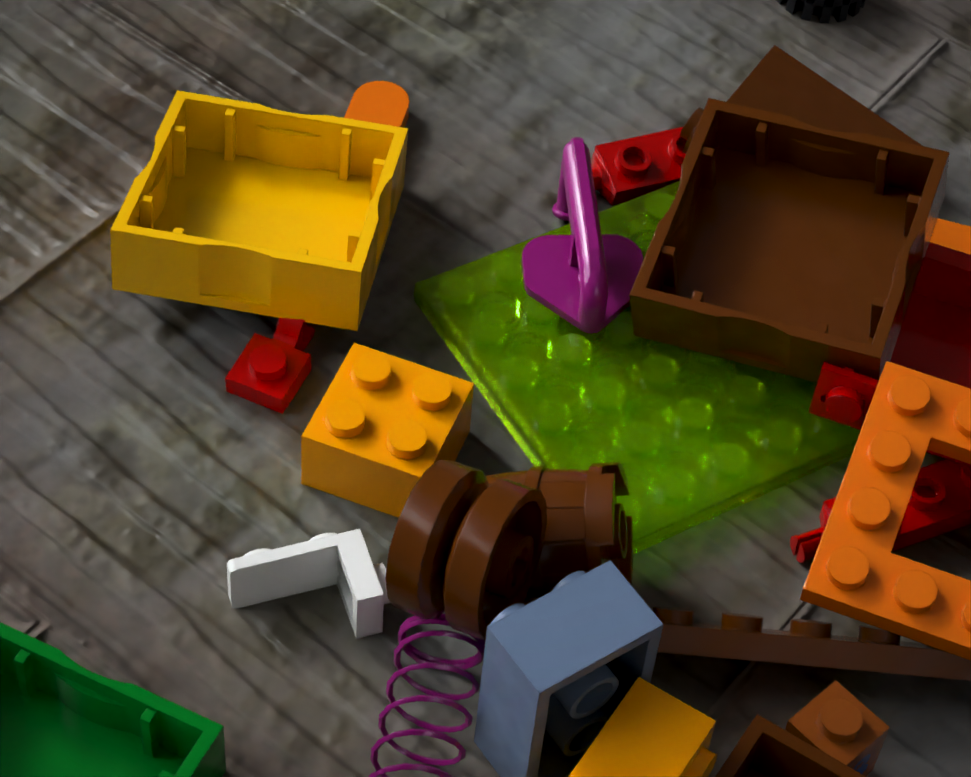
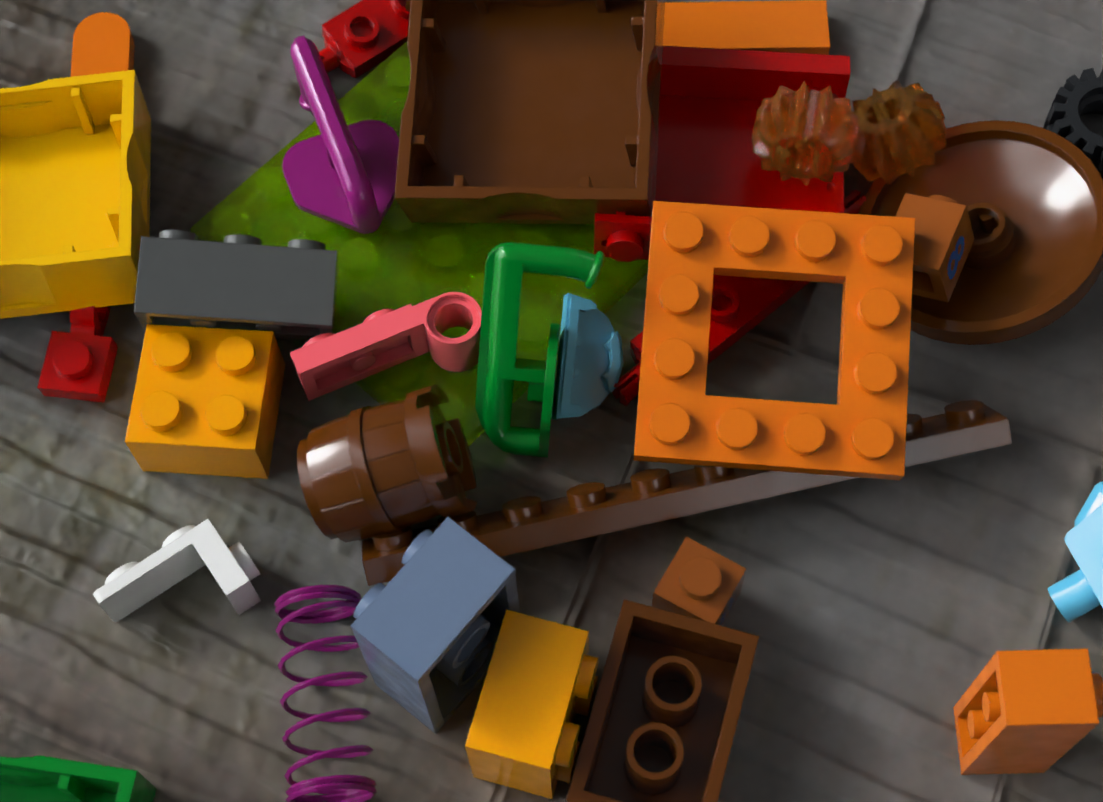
camera: 10 degrees left, 15 degrees up
reddish brown wheel [385,460,547,641] -> none
none -> dark grey wedge [134,230,339,340]
none -> coral plate [290,292,482,401]
none -> green piece [475,242,605,458]
none -> medium azure tile [552,293,624,419]

